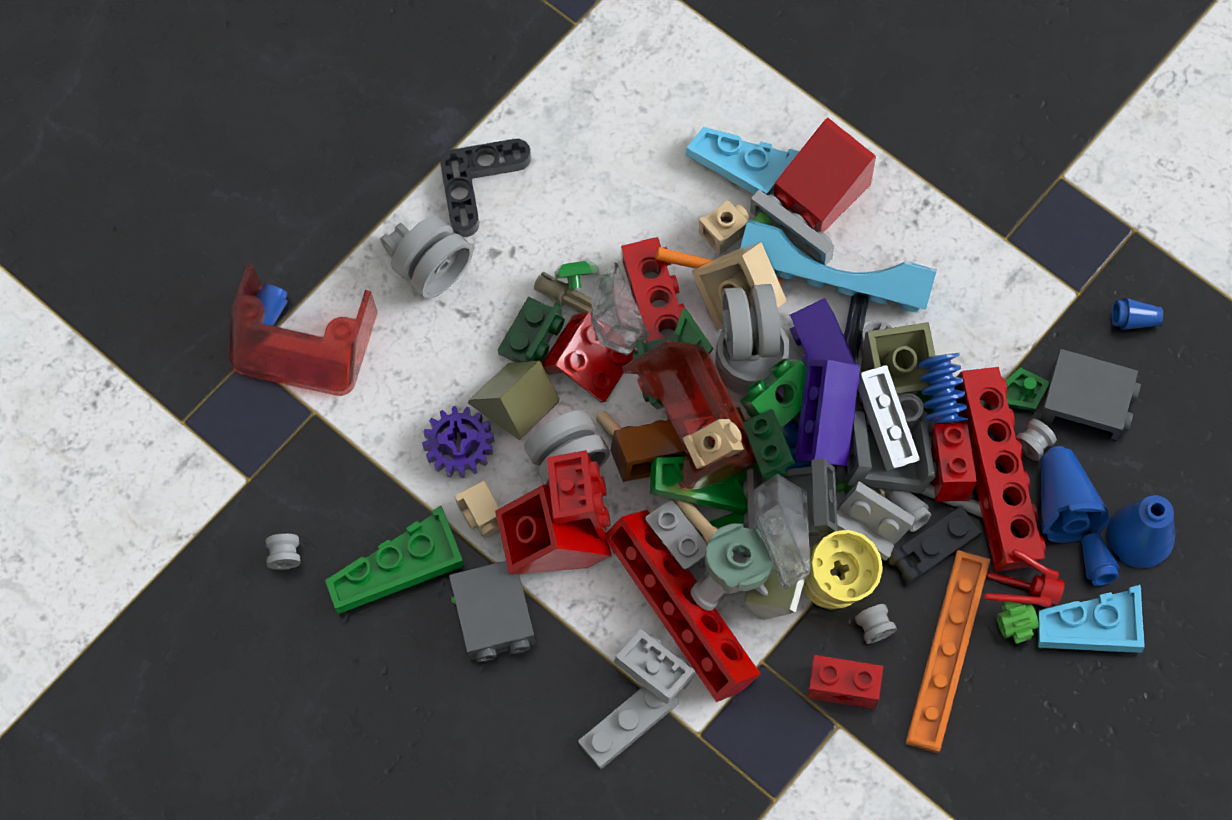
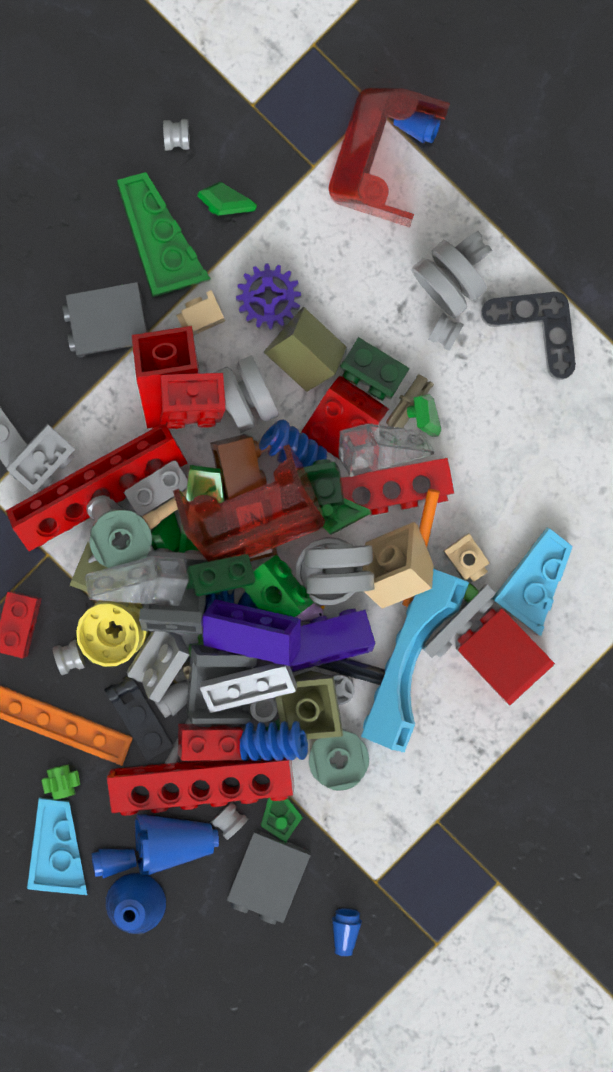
camera: 90 degrees right, 20 degrees up
tan brick [683,419,744,469] -> none
red plant [984,549,1064,608] -> none
none -> green piece [197,182,257,216]
none -> blue piece [259,419,327,467]
none -> sand green plate [309,729,369,791]
none -> light grey wheel [428,313,464,351]

